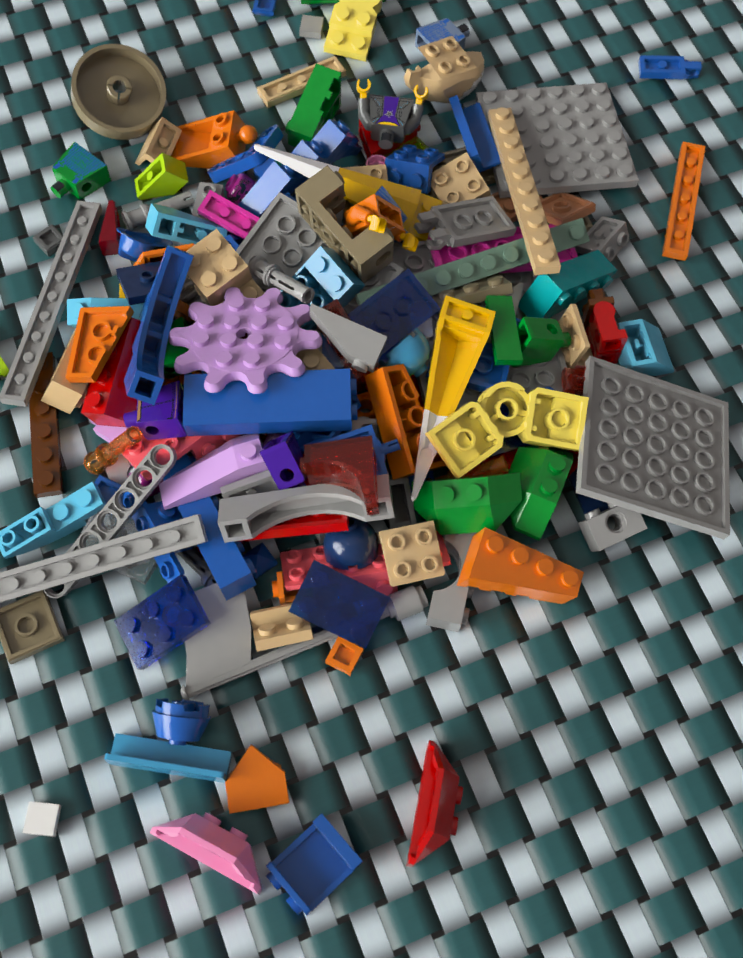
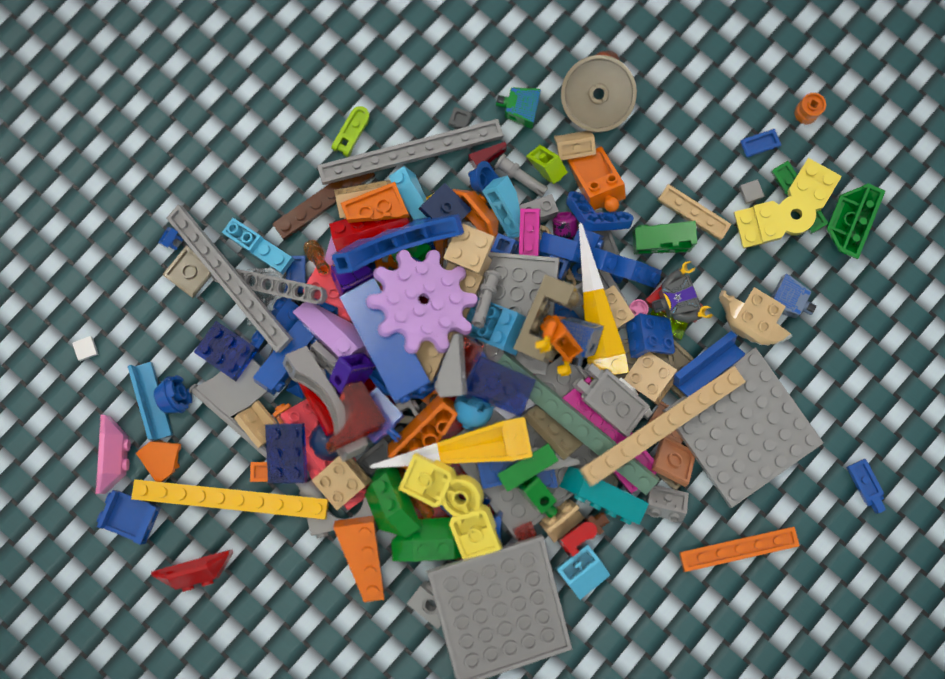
camera: 65 degrees right, 15 degrees up
none -> yellow plate [131,480,329,520]

